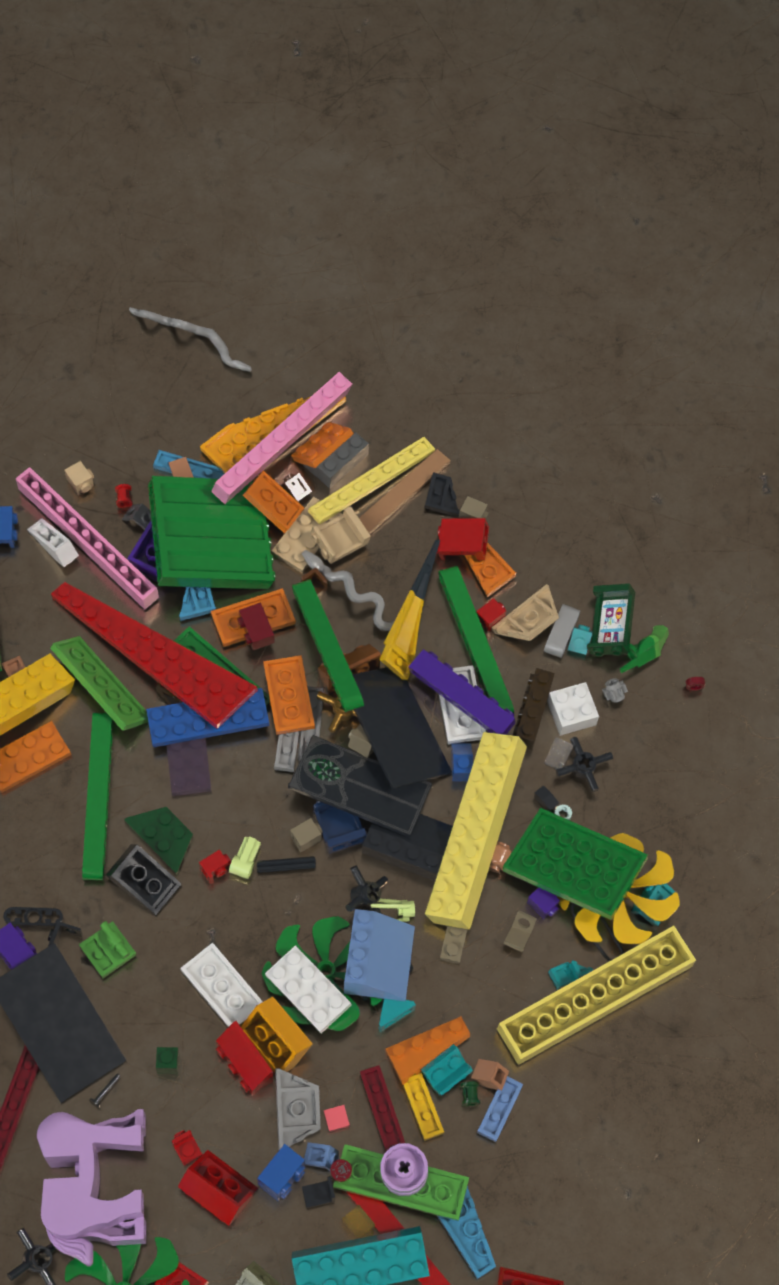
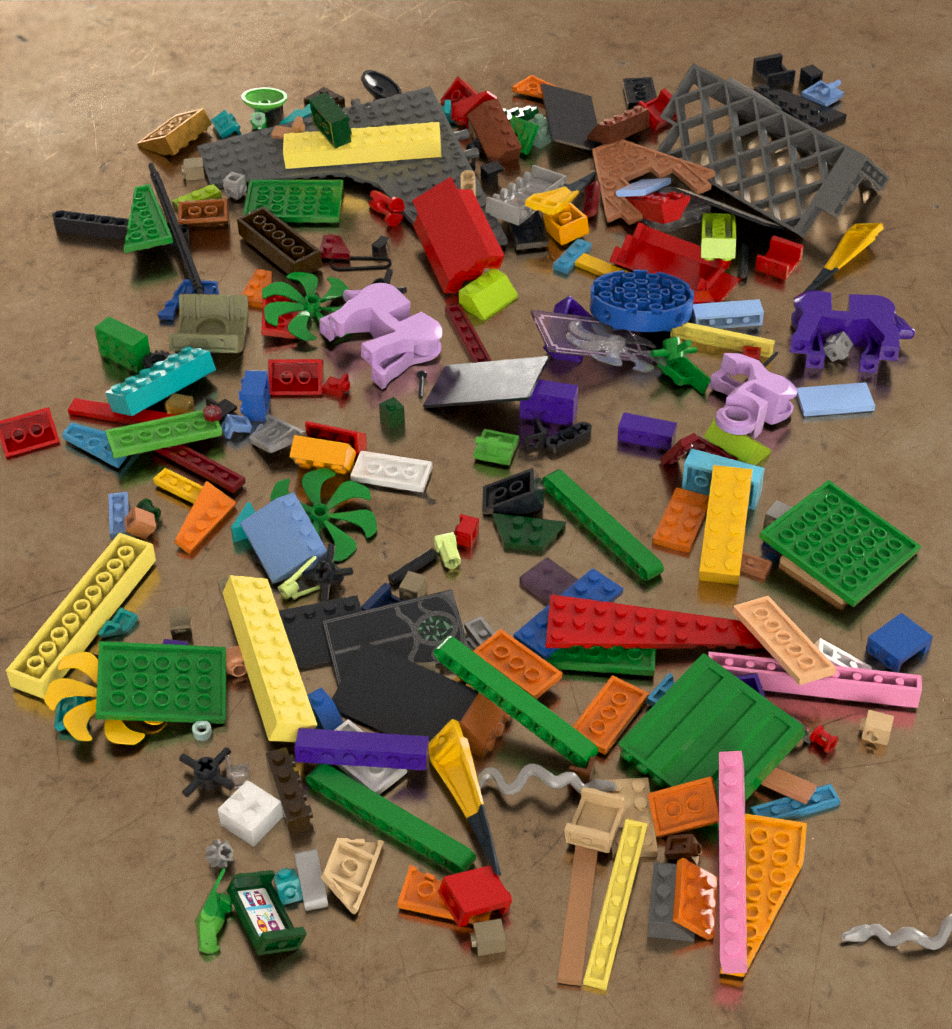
camera: 150 degrees right, 20 degrees down
bright green plate [50,636,148,731] -> none
dark red brick [237,602,275,650] -> none
white plate [265,946,351,1033] -> none
coral tile [324,1105,350,1132] -> none
lavender wheel [381,1143,428,1196] -> none
teal bracket [421,1044,473,1095] -> none
black wing [424,472,460,517] -> none
red brick [476,598,506,632] -> none
black piece [534,785,559,812] -> none
dark red tile [685,677,706,691] -> none
none -> light nougat plate [732,596,836,685]

